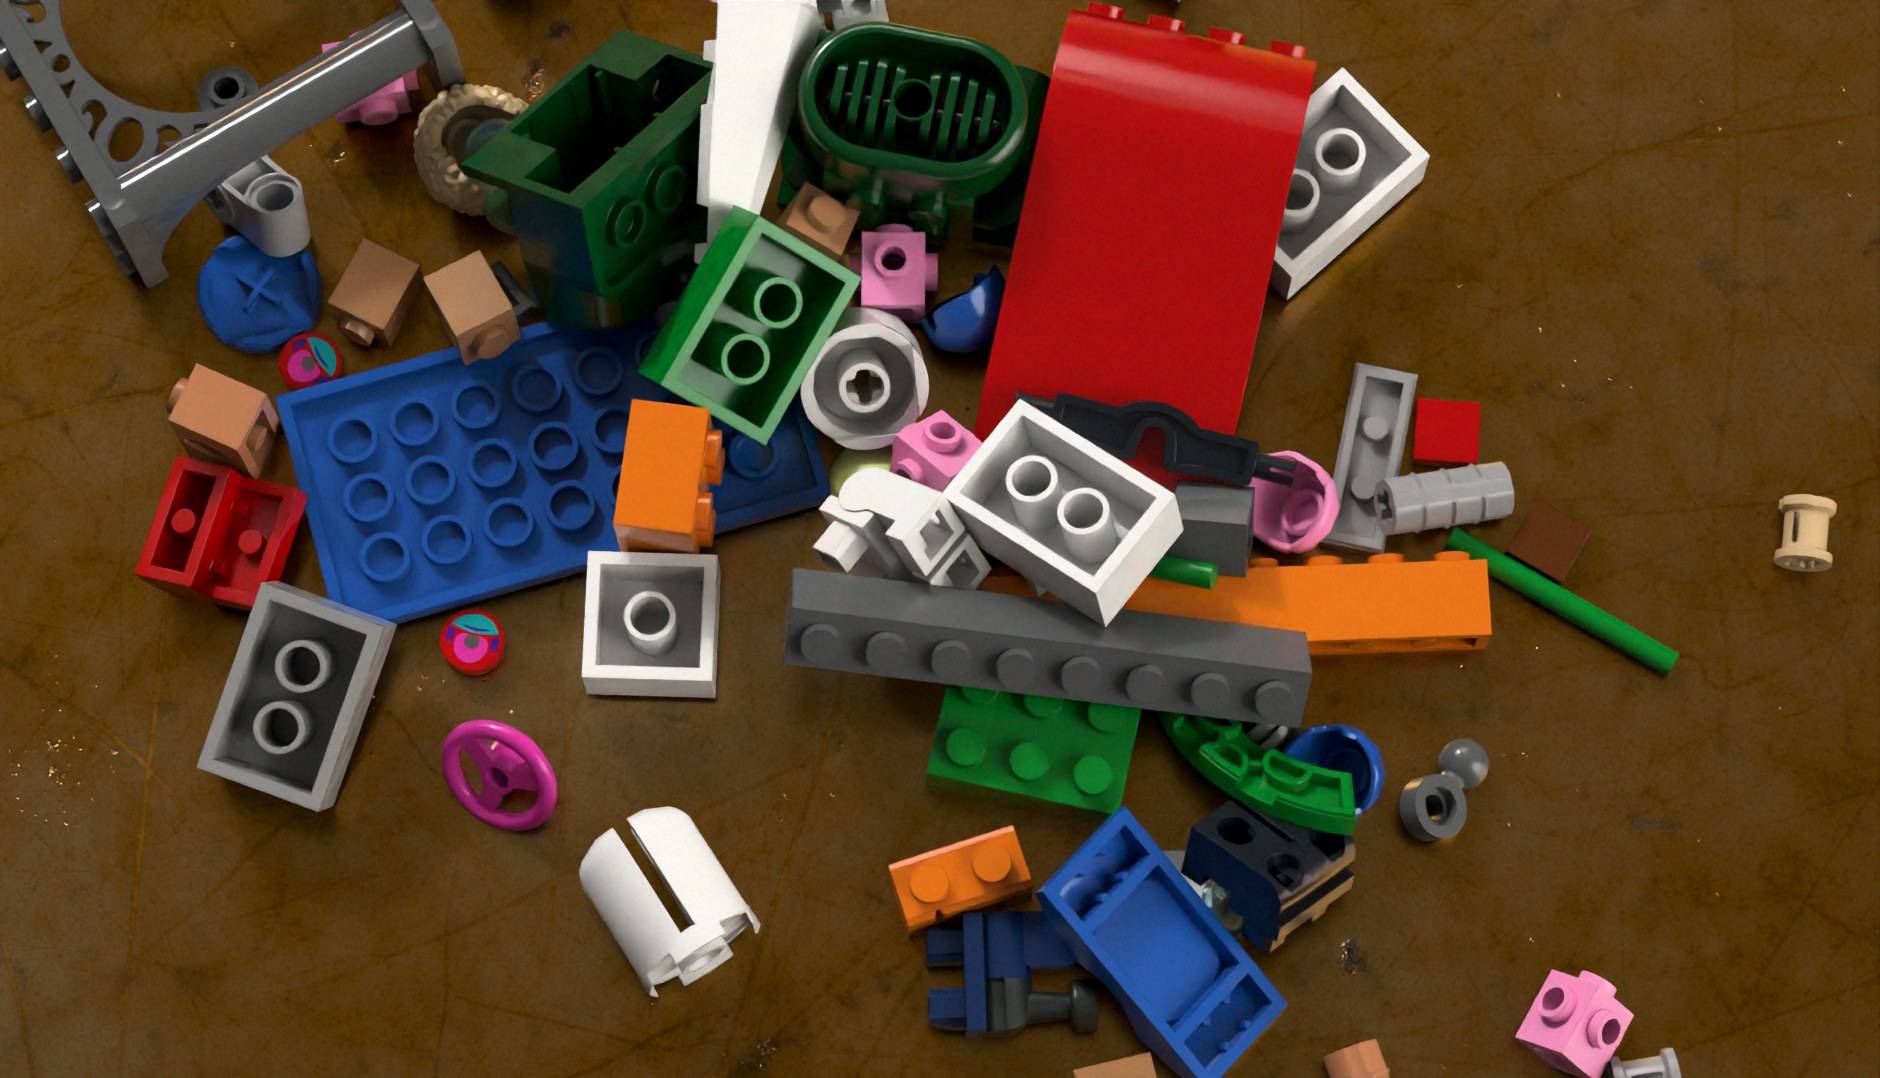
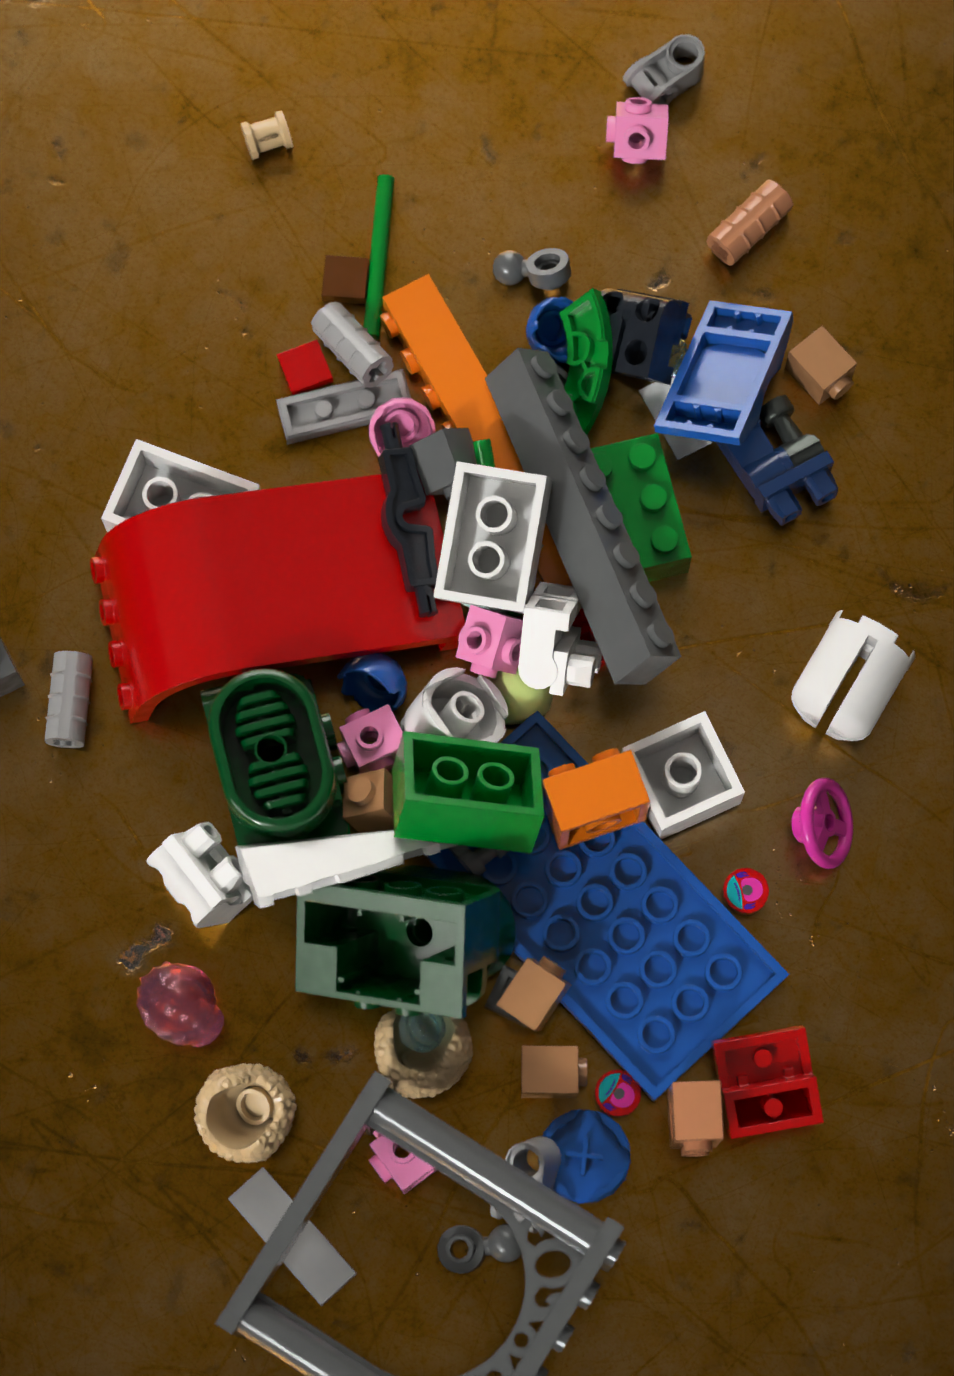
camera: 115 degrees left, 0 degrees up
light grey brick [196,581,397,812] -> none
orange brick [888,825,1033,938] -> none

